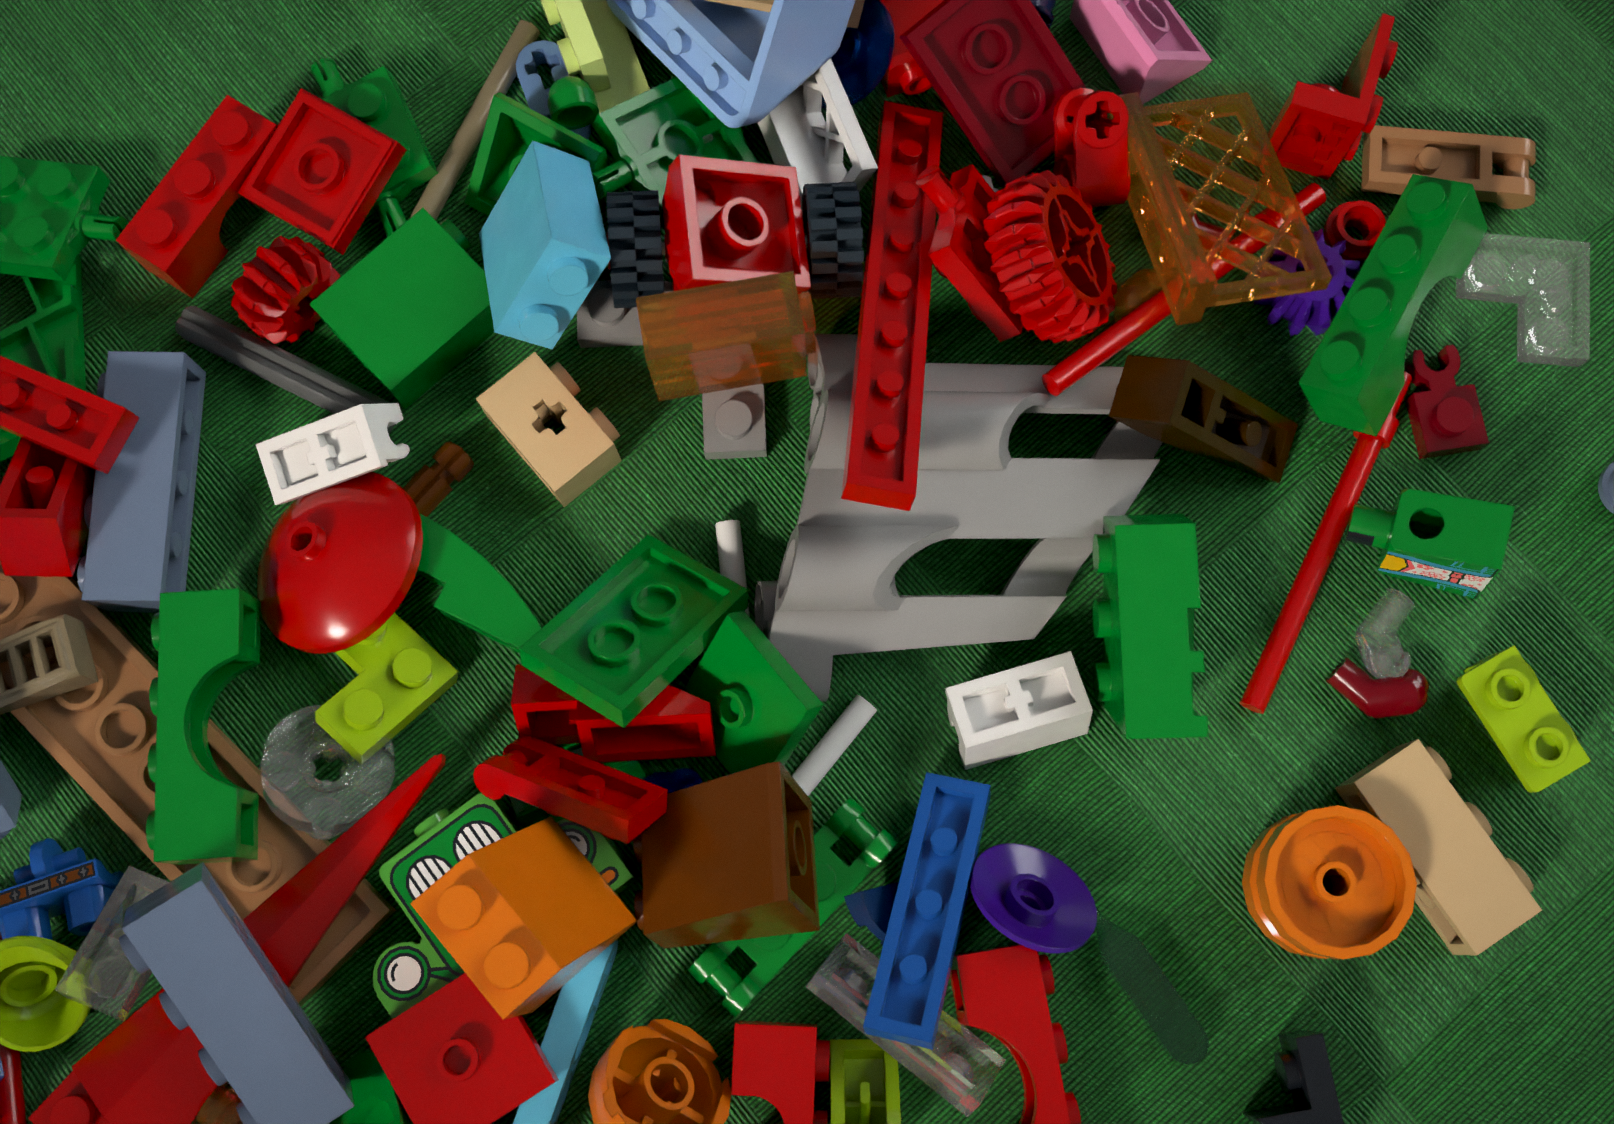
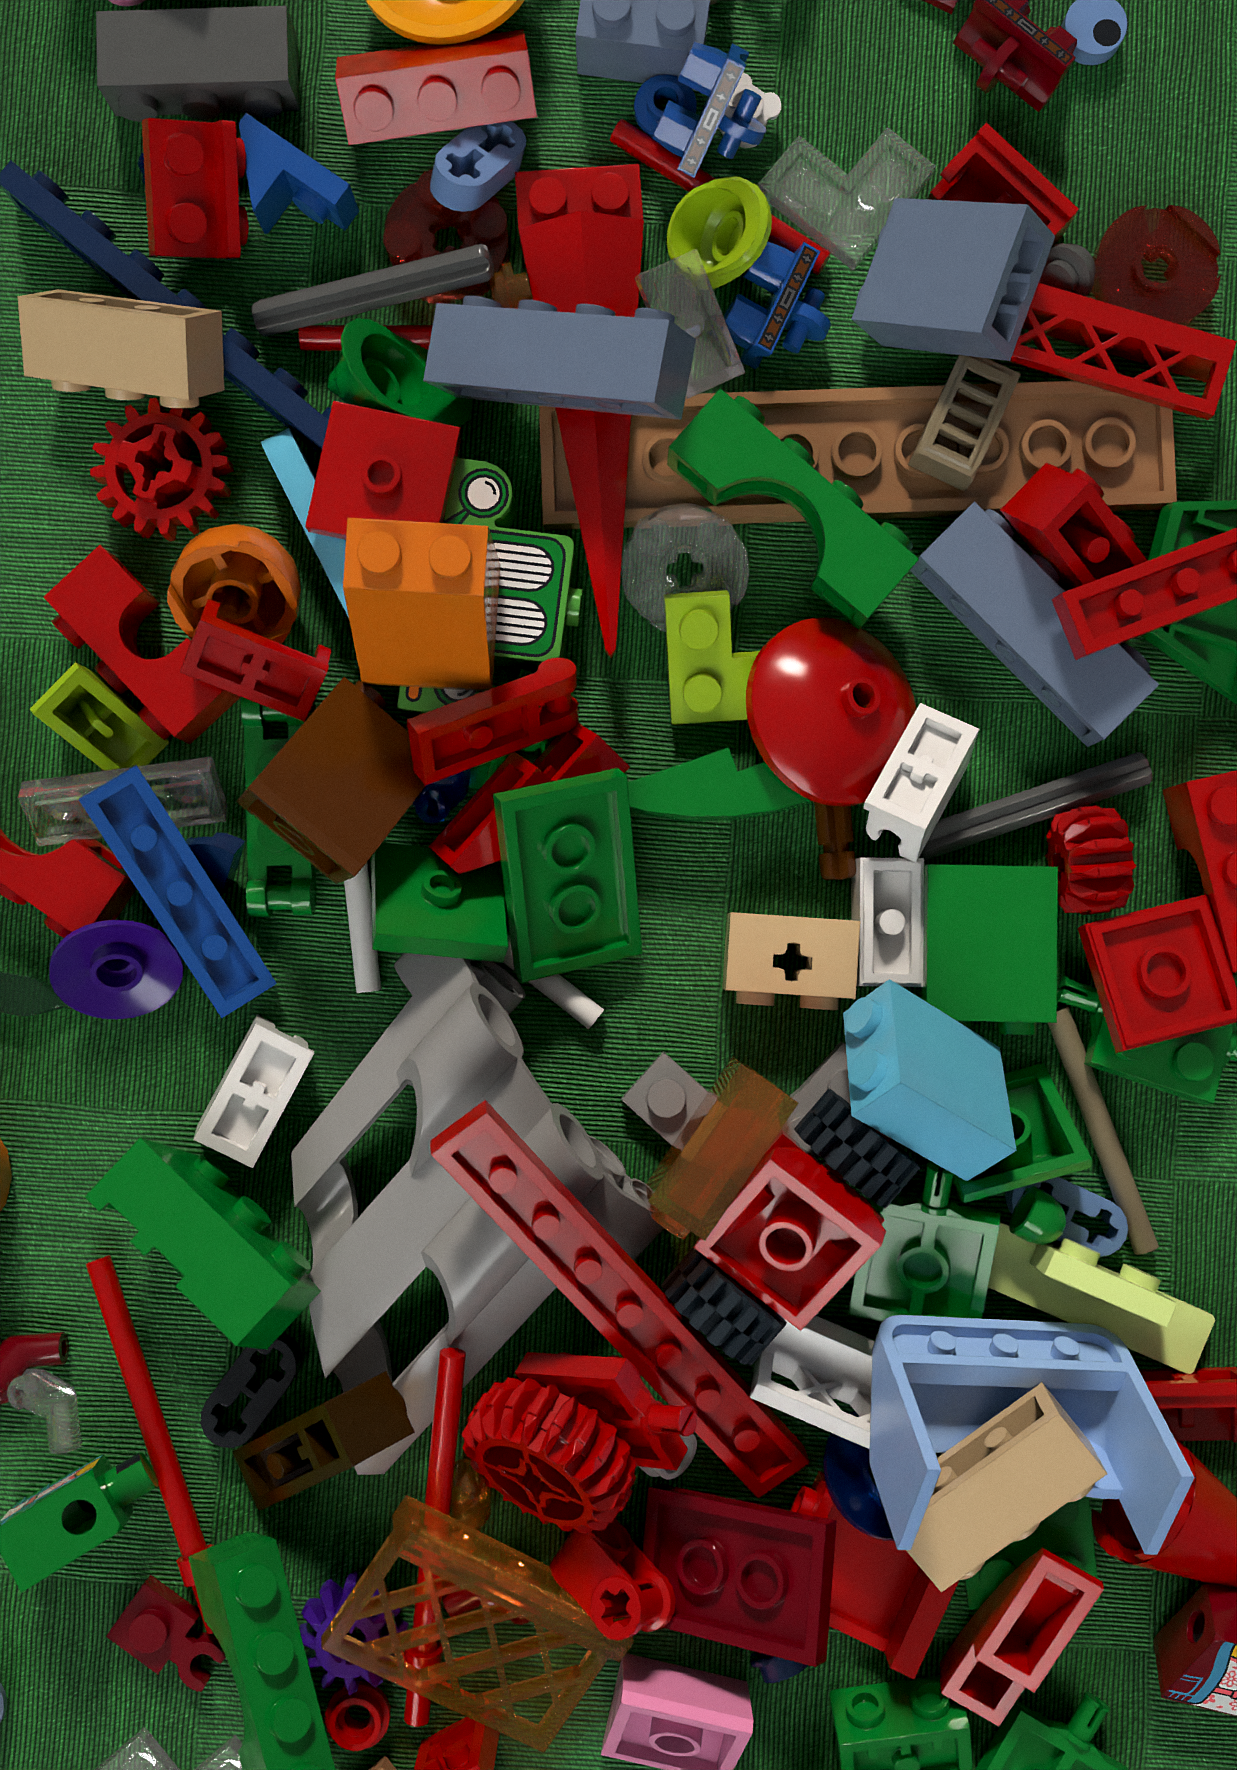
camera: 135 degrees right, 10 degrees up
none -> red hinge [180,599,331,722]
none -> black beam [200,1332,302,1448]
none -> white slope [851,857,924,987]

